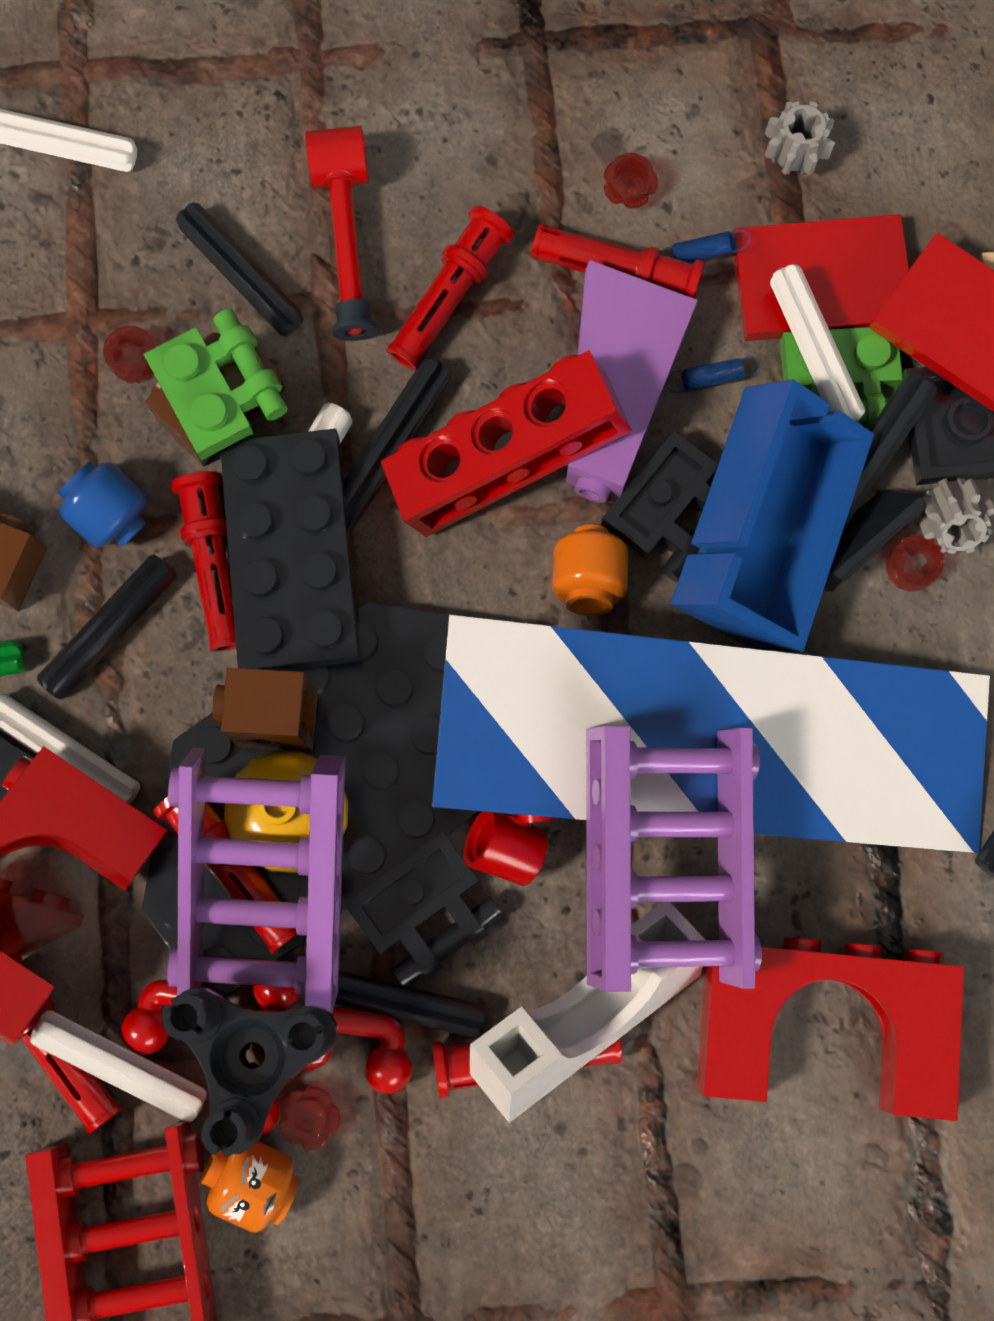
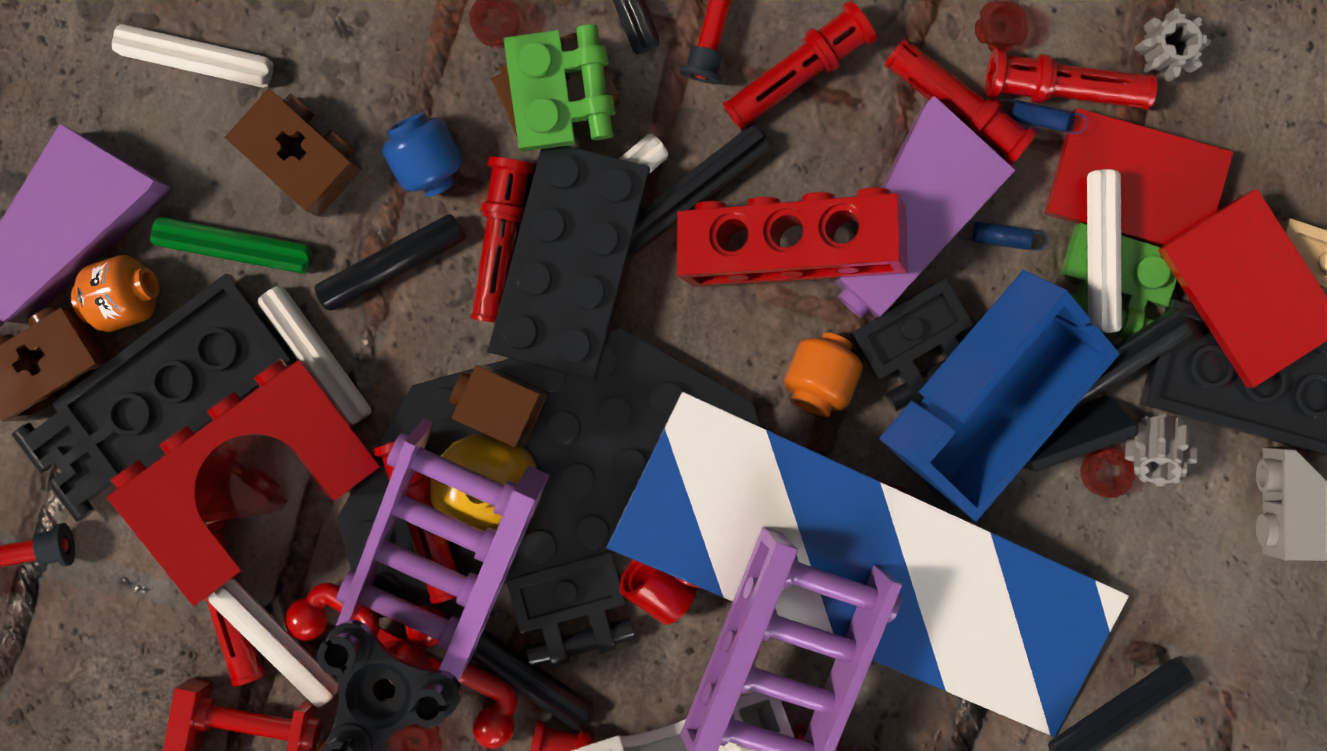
camera: 20 degrees right, 10 degrees up
none -> red pin [985,48,1157,110]

